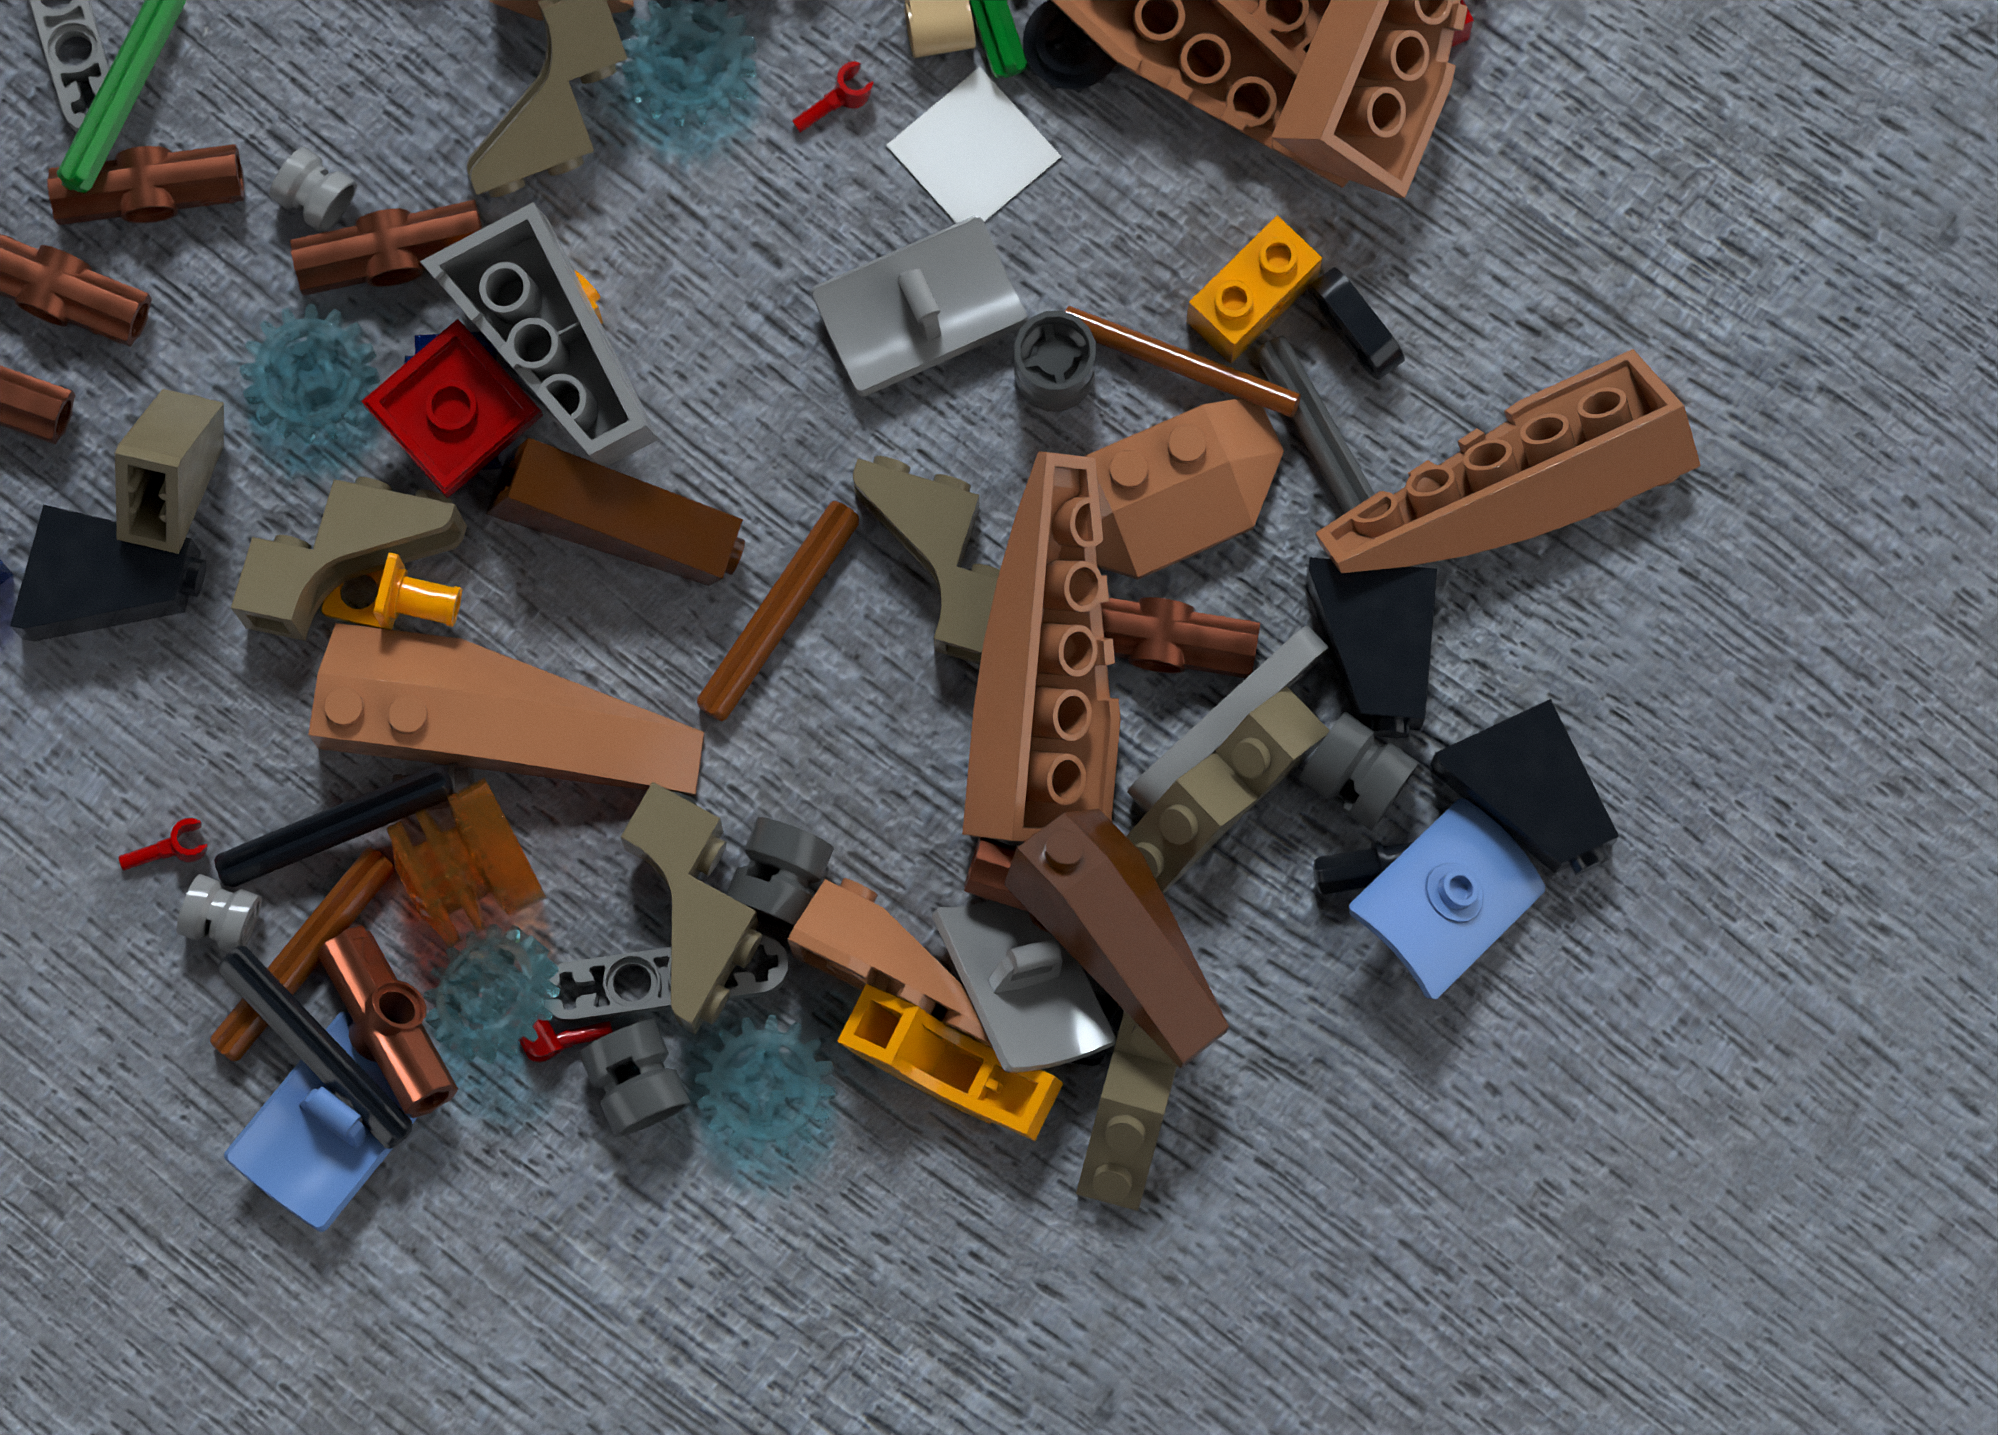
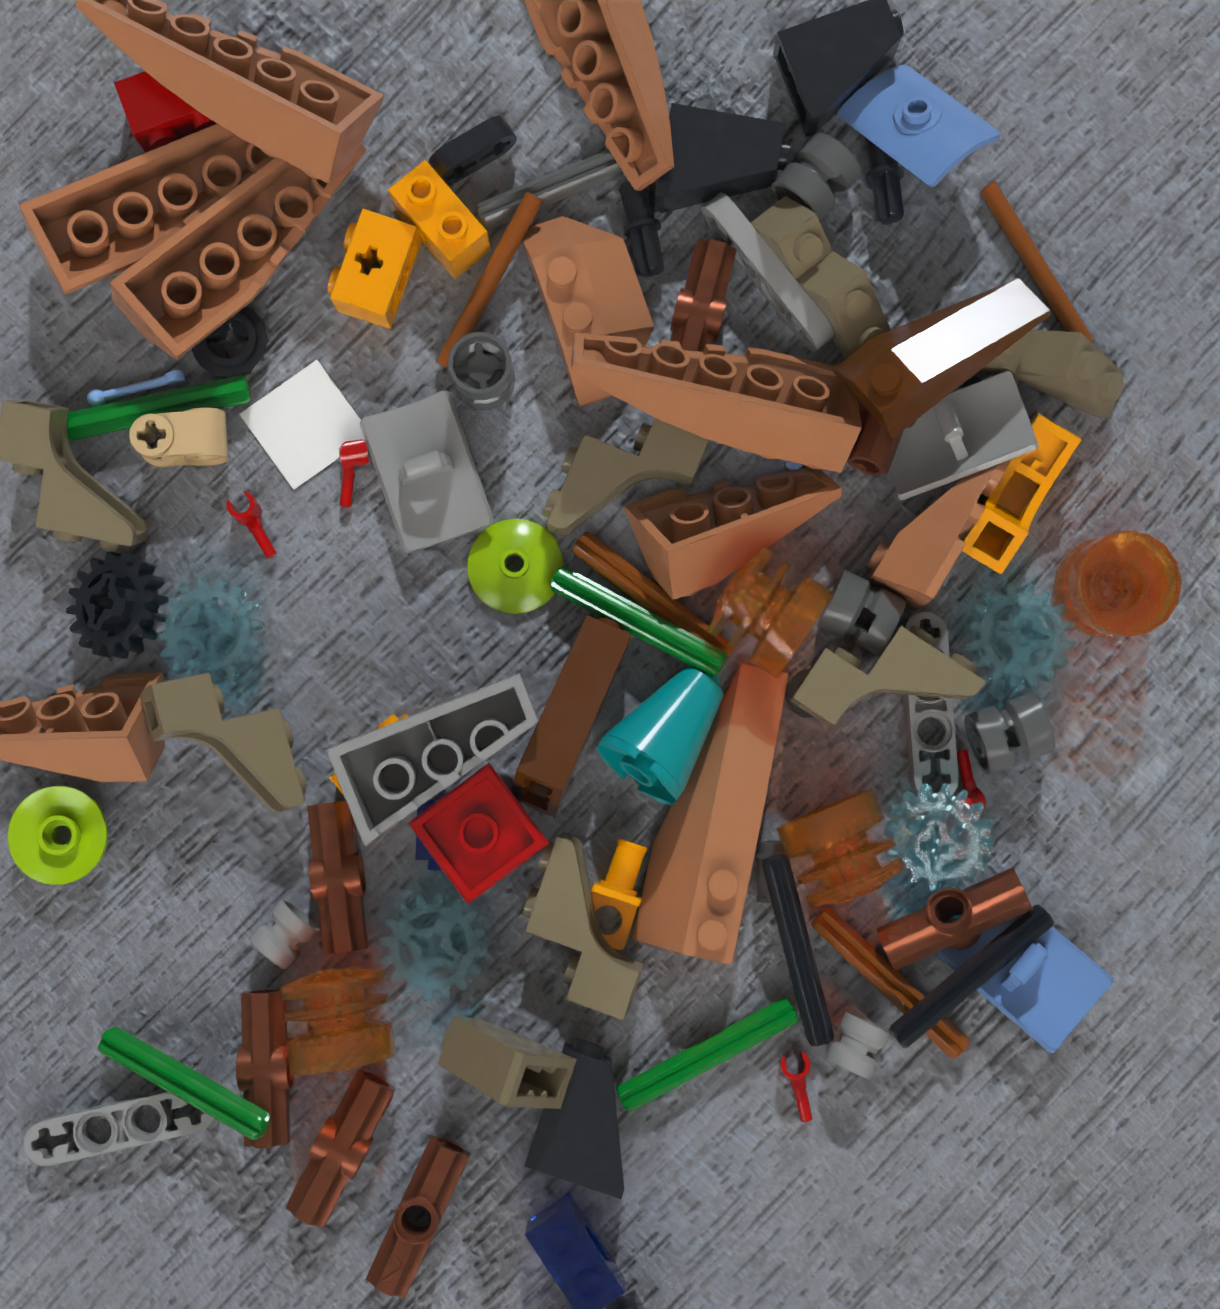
camera: 85 degrees left, 5 degrees up
none -> clear orange wheel [278,965,397,1075]
none -> light orange brick [327,208,422,329]
none -> red hand [339,439,369,507]
none -> lime dish [467,519,564,615]
none -> green axle [549,567,727,677]
none -> teal cone [596,667,724,805]
none -> green axle [616,998,798,1112]
none -> black axle [619,181,664,278]
none -> nougat wedge [625,468,842,600]
none -> clear orange wheel [706,546,834,679]
none -> dark orange bar [979,181,1095,344]
none -> clear orange wheel [1053,531,1182,639]

